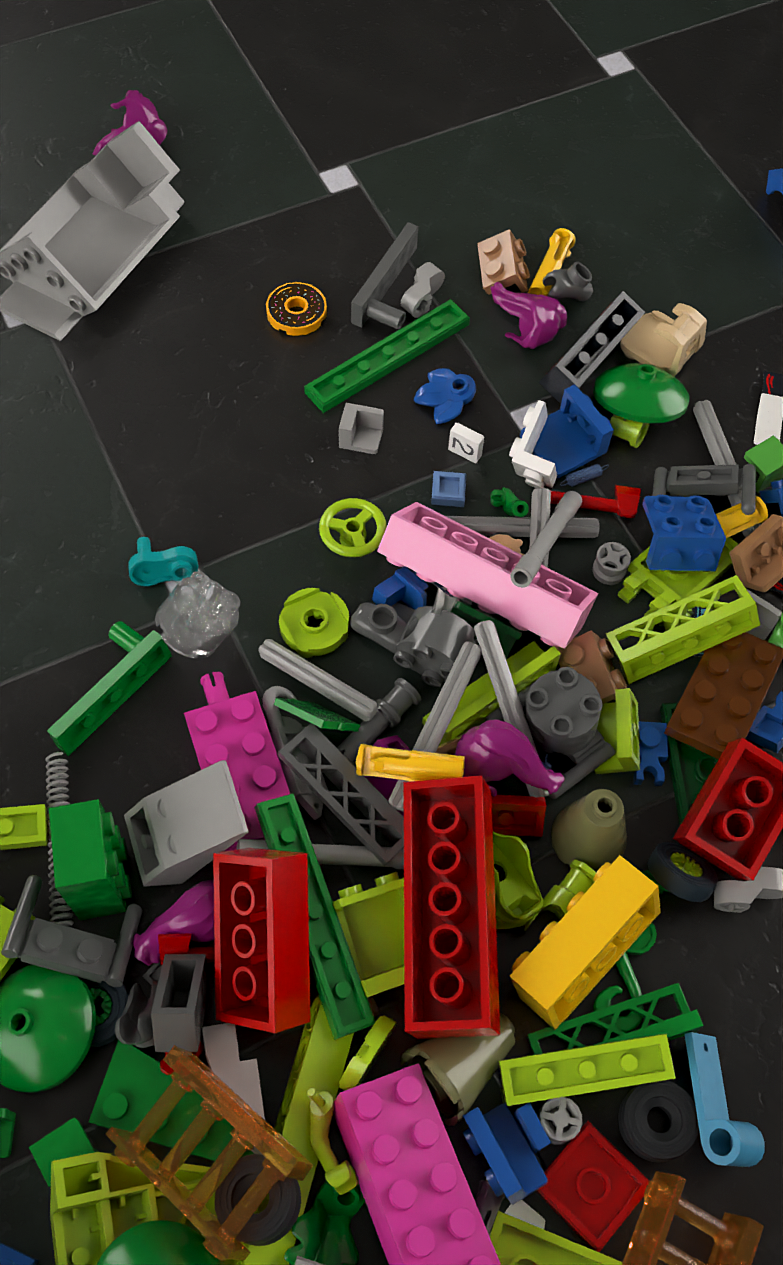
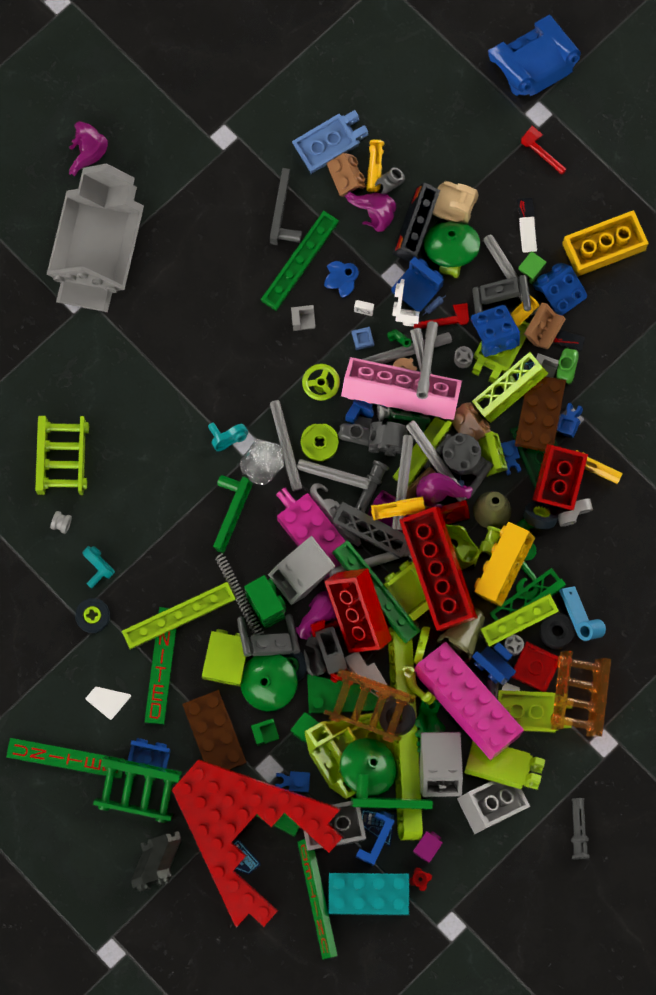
camera: 15 degrees left, 15 degrees up
tile [266,282,327,336] -> none
green piece [274,698,360,732] -> none
light grey piece [400,262,445,318] -> none
none -> light grey axle [270,400,302,491]
none -> medium blue tile [292,110,369,174]

